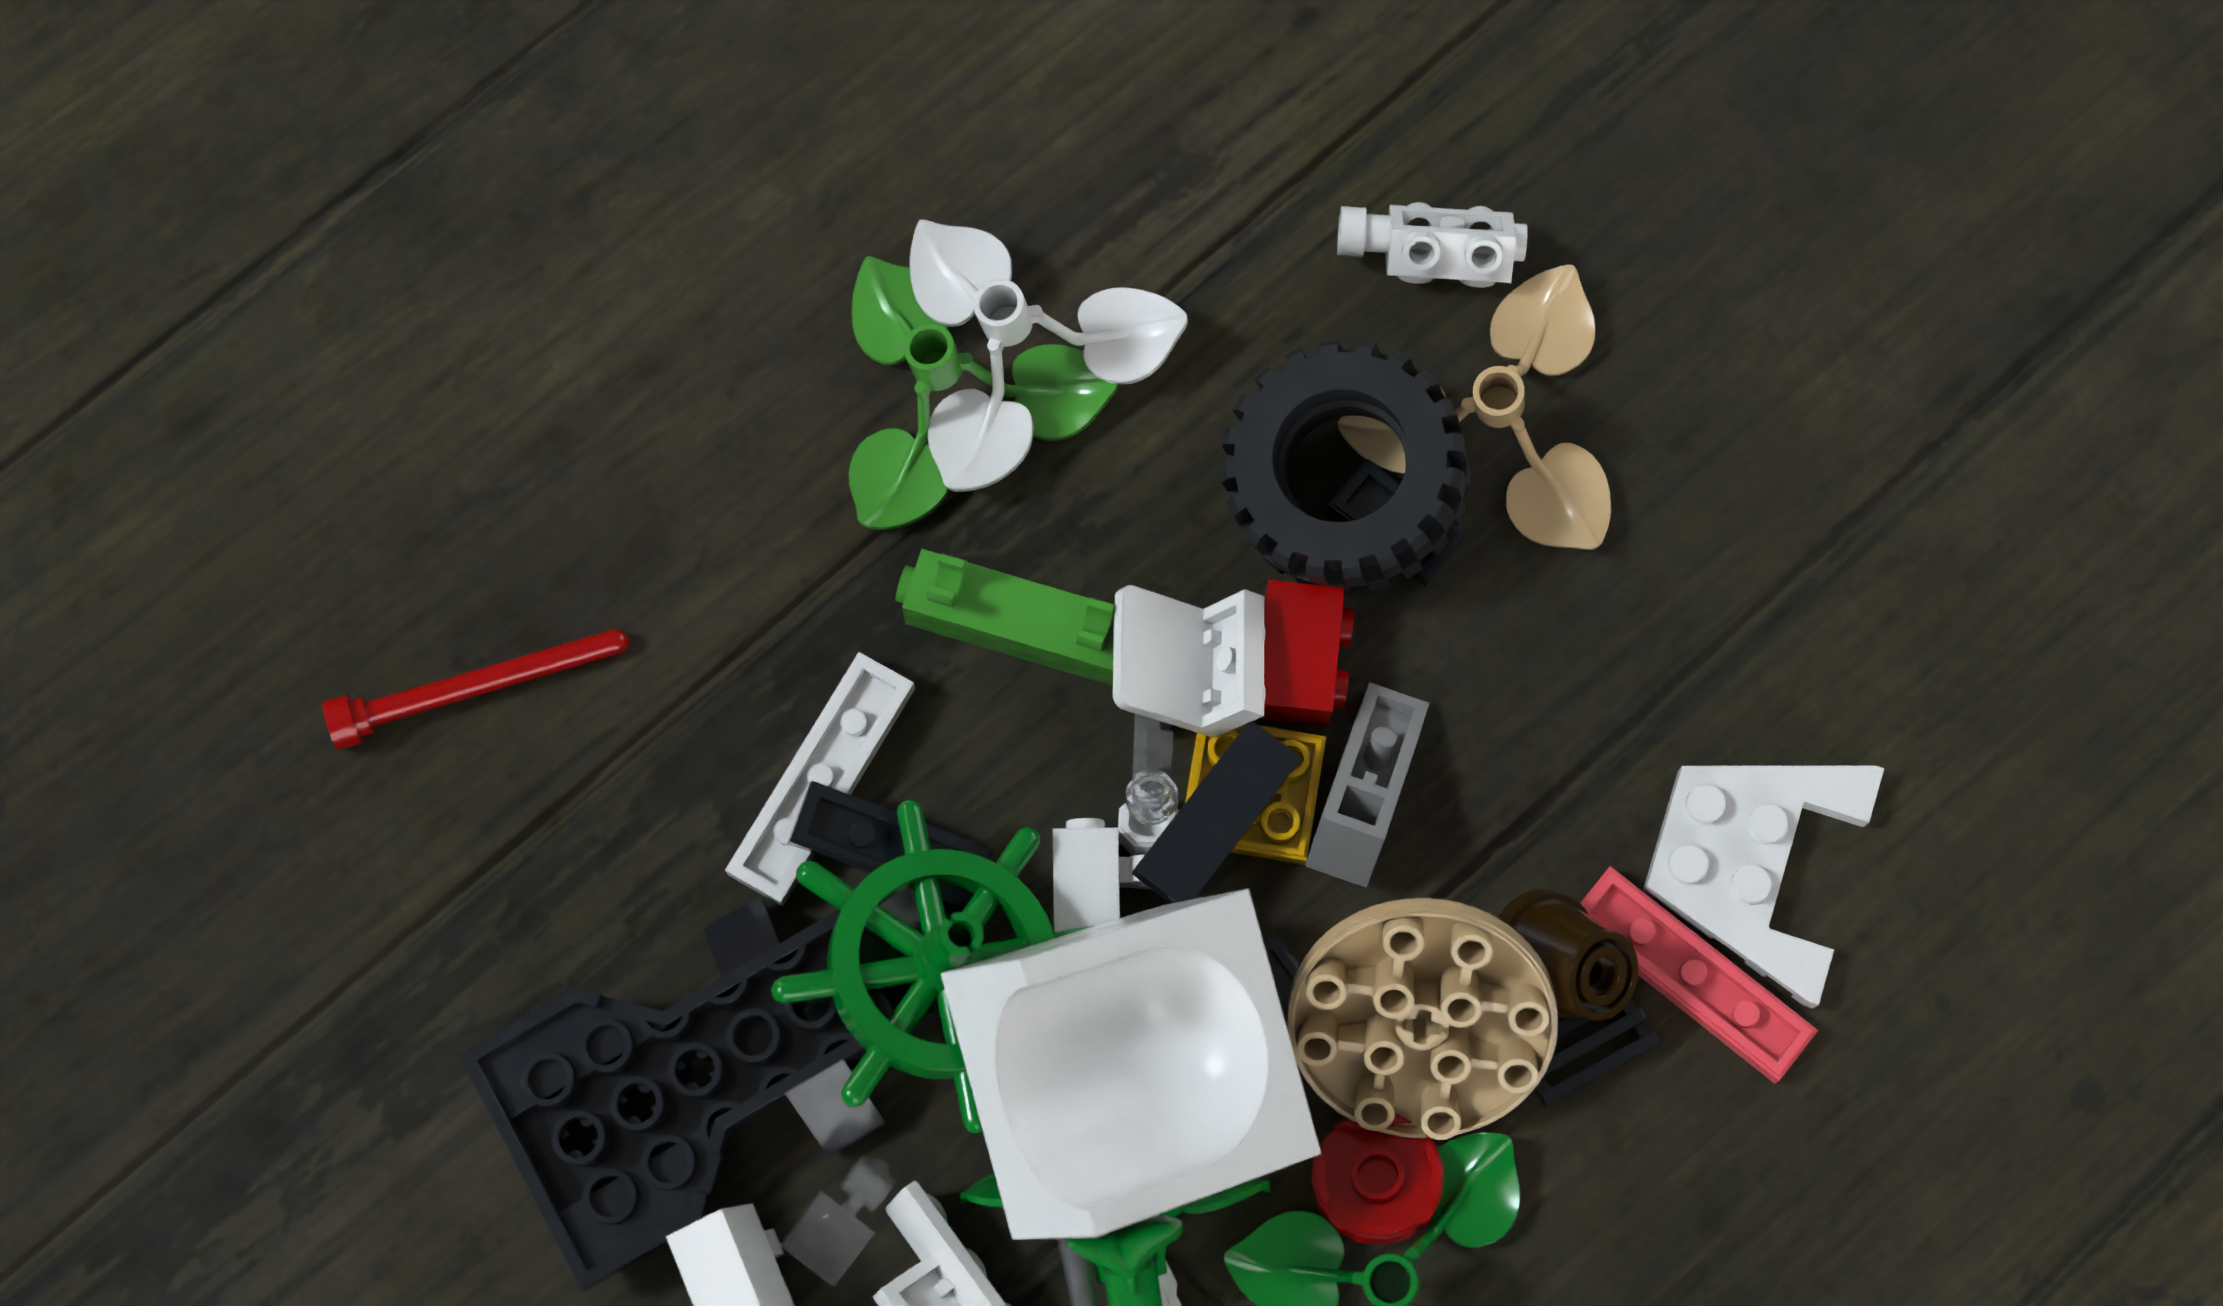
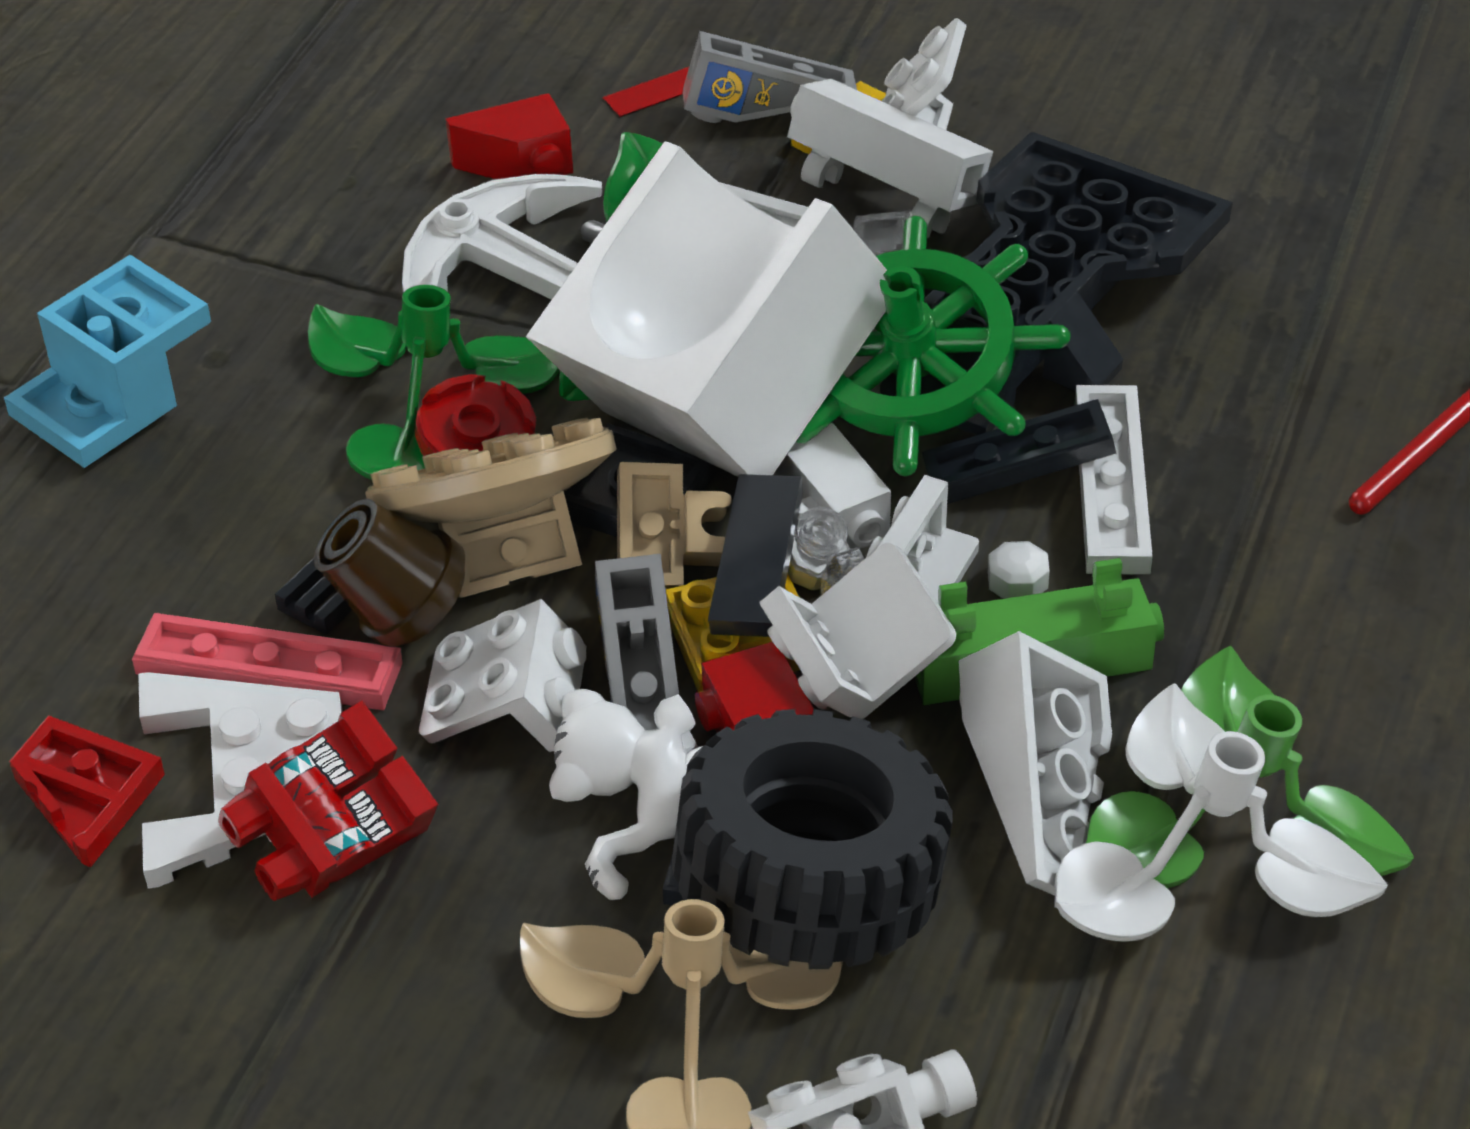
camera: 155 degrees right, 30 degrees down
none -> red wing [9,715,165,867]
none -> red hips [218,700,438,901]
none -> white bracket [419,599,587,752]
none -> white animal [549,689,703,900]
none -> tan plate [617,462,732,590]
none -> white bracket [867,475,979,603]
none -> white wedge [959,631,1112,896]
none -> white tile [988,541,1050,599]

